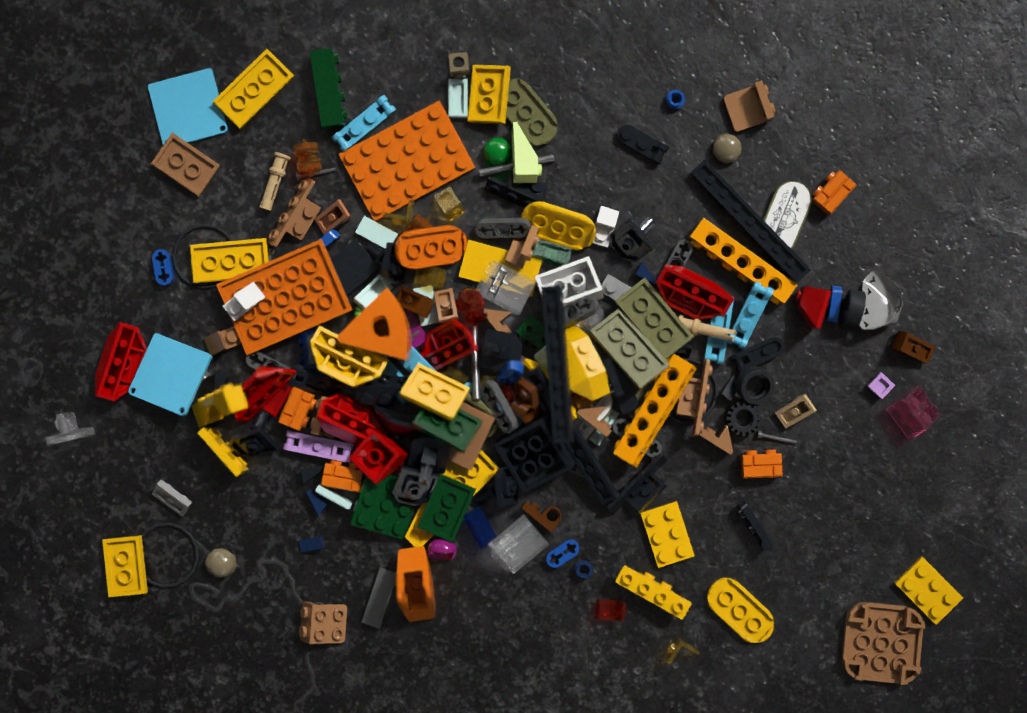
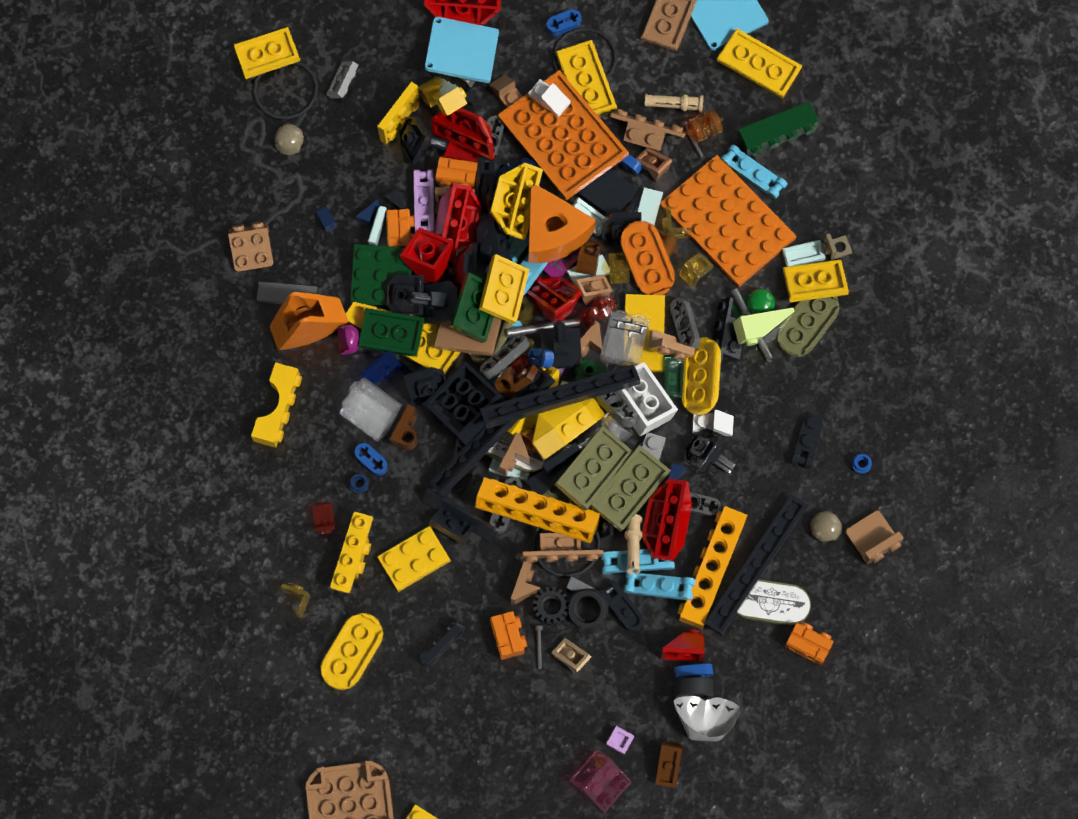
camera: 80 degrees right, 15 degrees down
none -> yellow arch [251,363,302,448]

